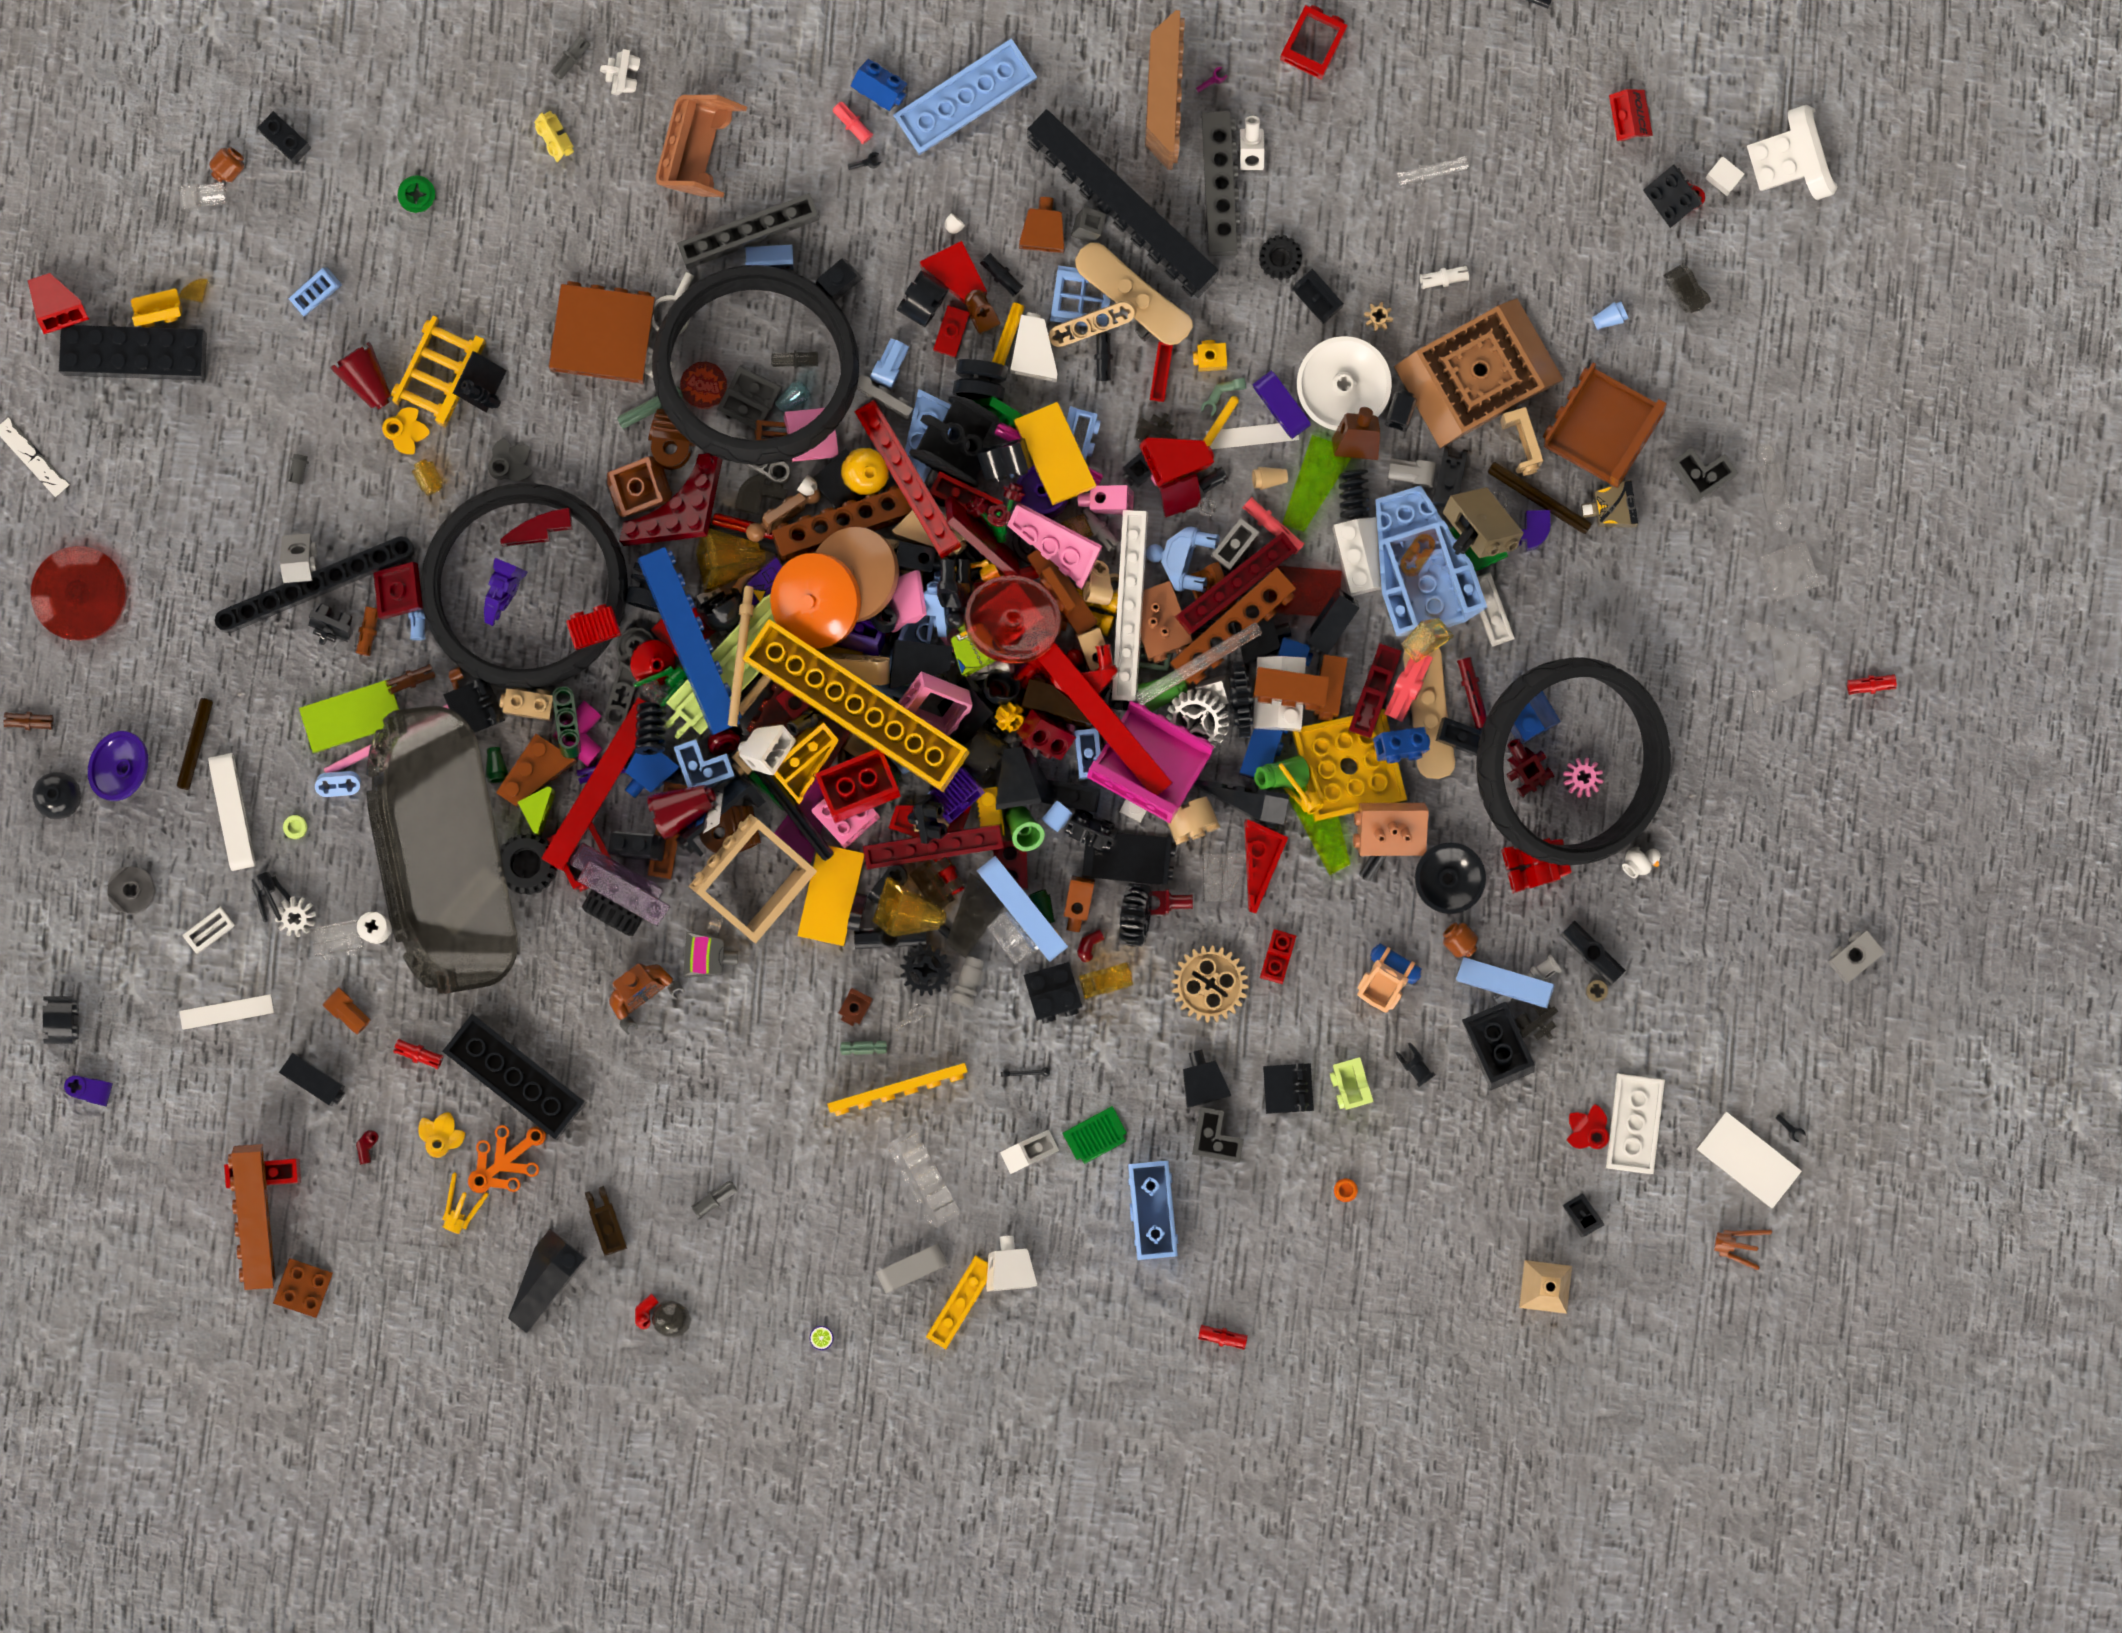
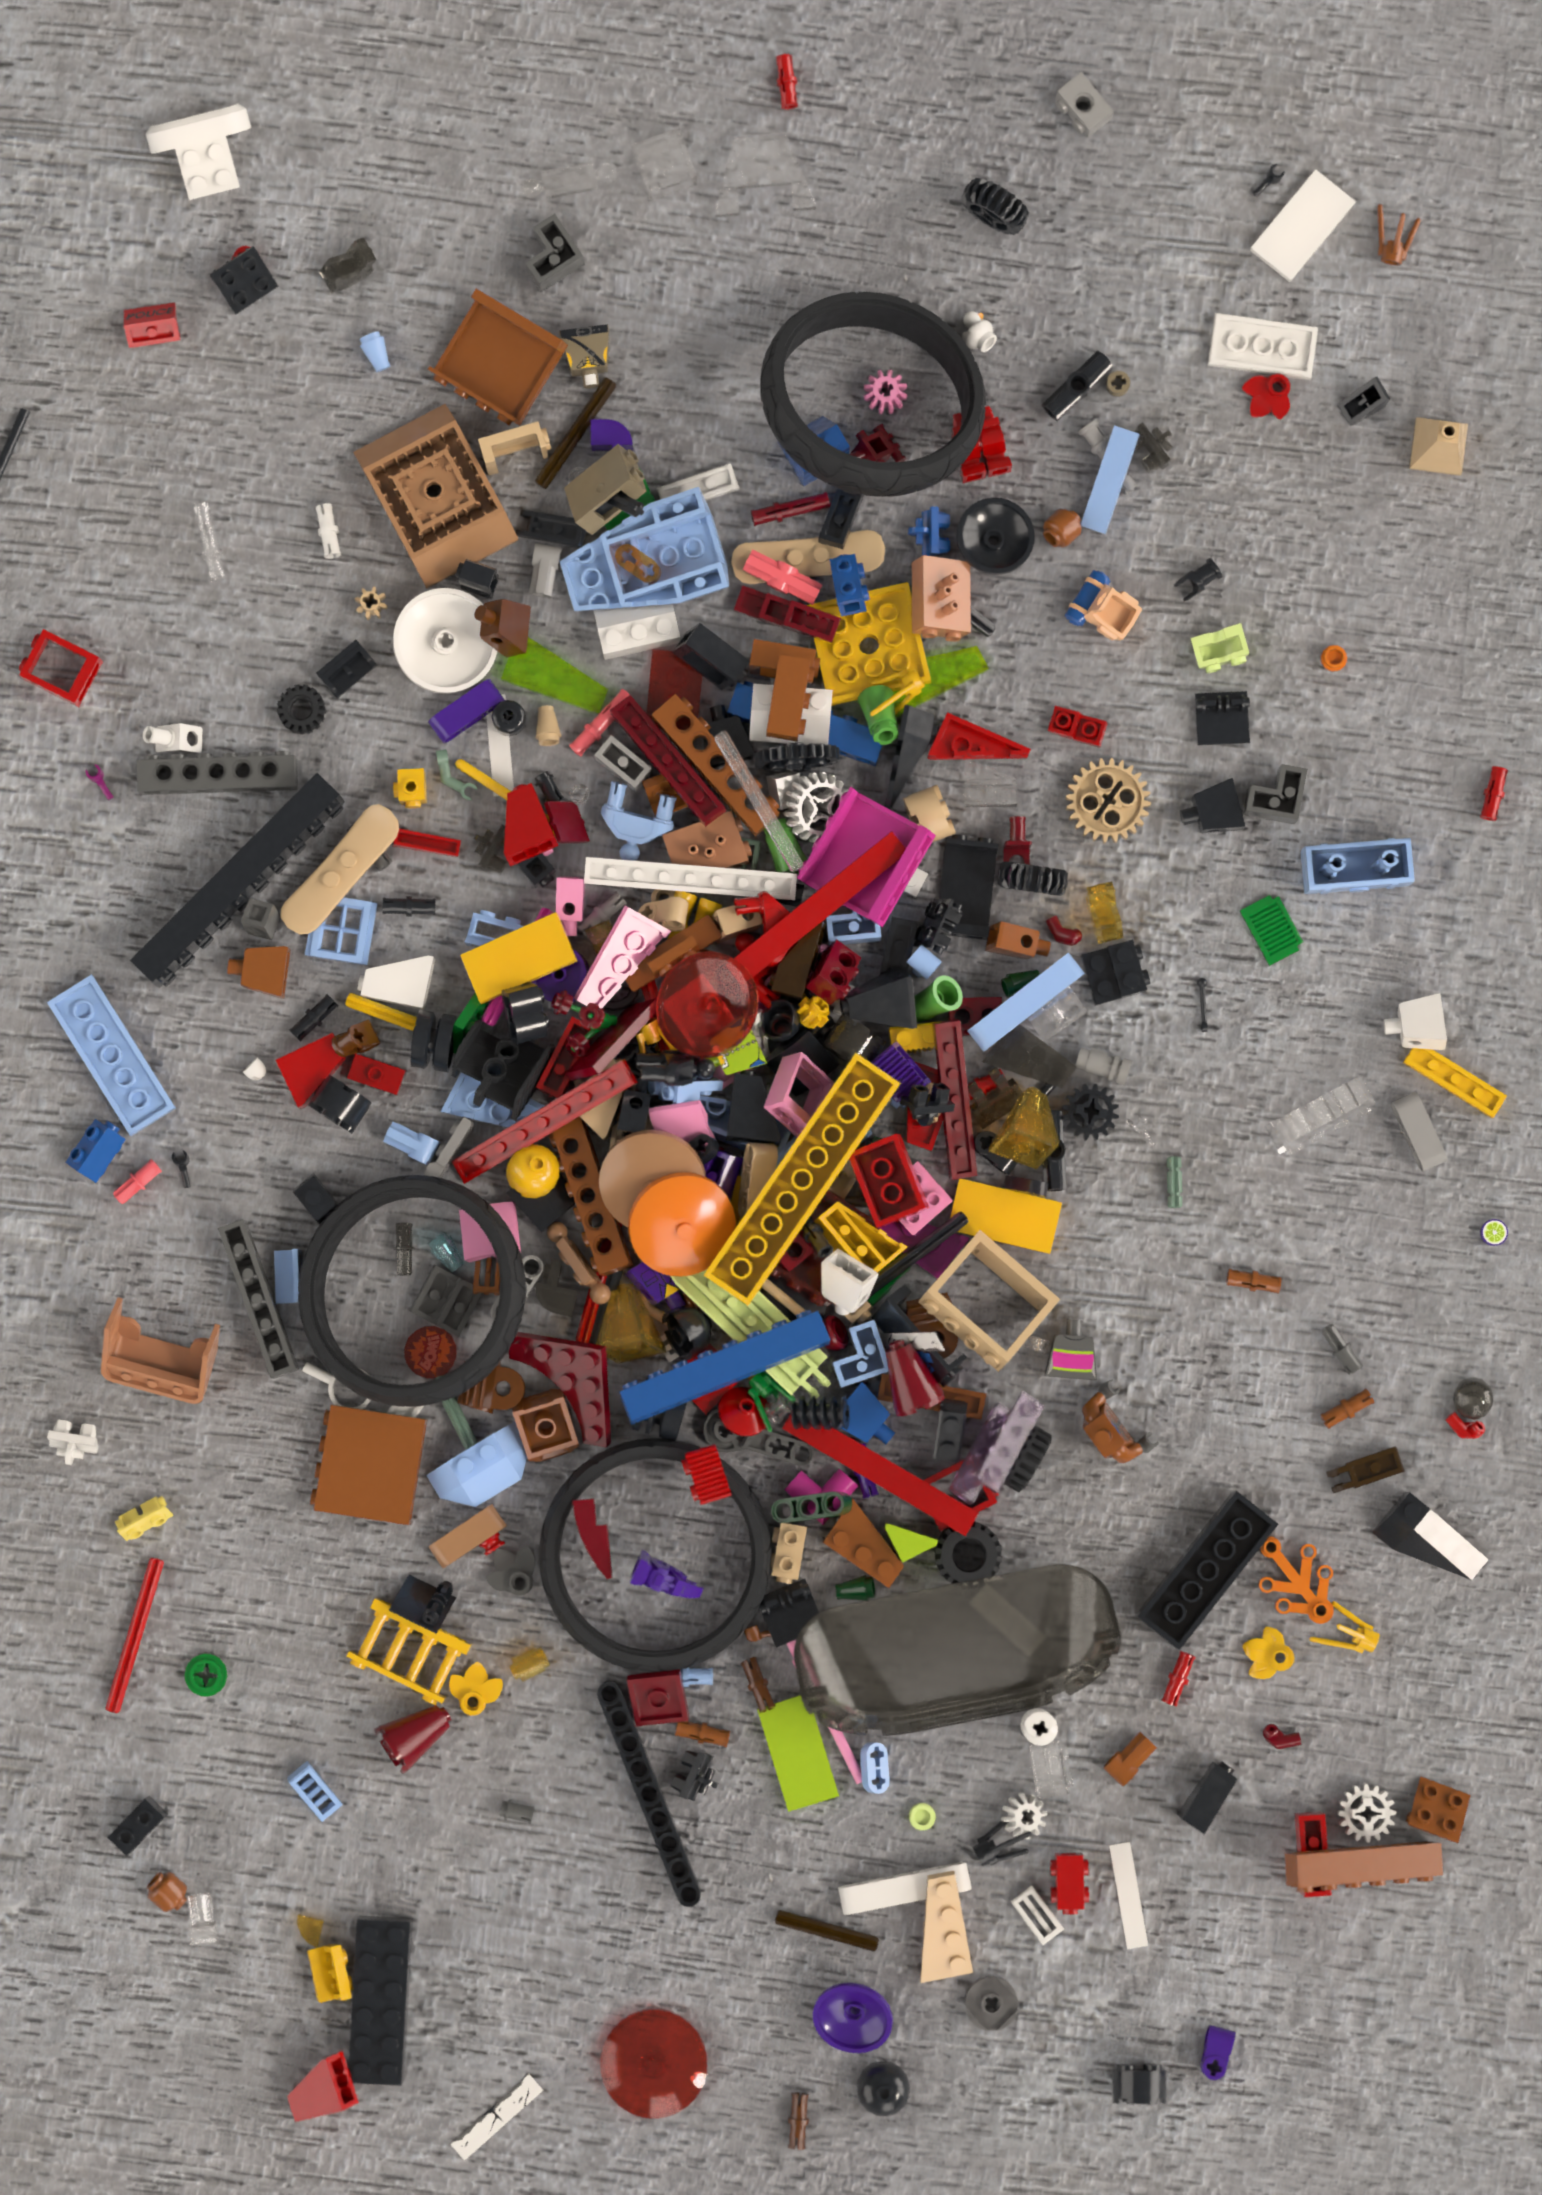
camera: 90 degrees left, 0 degrees up
light grey brick [280,533,317,583] -> none
dark grey axle [551,35,590,79] -> none
tan bar [728,586,754,726] -> none
white hinge [797,475,817,496] -> none
yellow plate [827,1063,968,1116] -> none
copper brick [838,988,873,1026] -> none
white slope [1000,1130,1059,1174] -> none
tan beam [1049,300,1136,347] -> none
medium nougat slope [1145,10,1185,170] -> none
black piece [1338,469,1370,520] -> none
clear yellow slope [1401,618,1454,663] -> none
black slope [1462,1002,1535,1090] -> none
white panel [1705,157,1744,196] -> none
none -> red axle [105,1557,164,1713]
none -> light blue wedge [426,1422,527,1507]
none -> medium nougat beam [428,1504,507,1569]
none -> red bush [479,1532,505,1556]
none -> black head [492,700,526,736]
none -> blue hips [908,506,950,556]
none -> tan wing [920,1870,973,1983]
none -> black gear [961,178,1029,235]
none -> red brick [1050,1853,1089,1915]
none -> dark orange pin [1226,1269,1282,1294]
none -> dark orange pin [1320,1388,1375,1429]
none -> white gear [1337,1783,1396,1843]

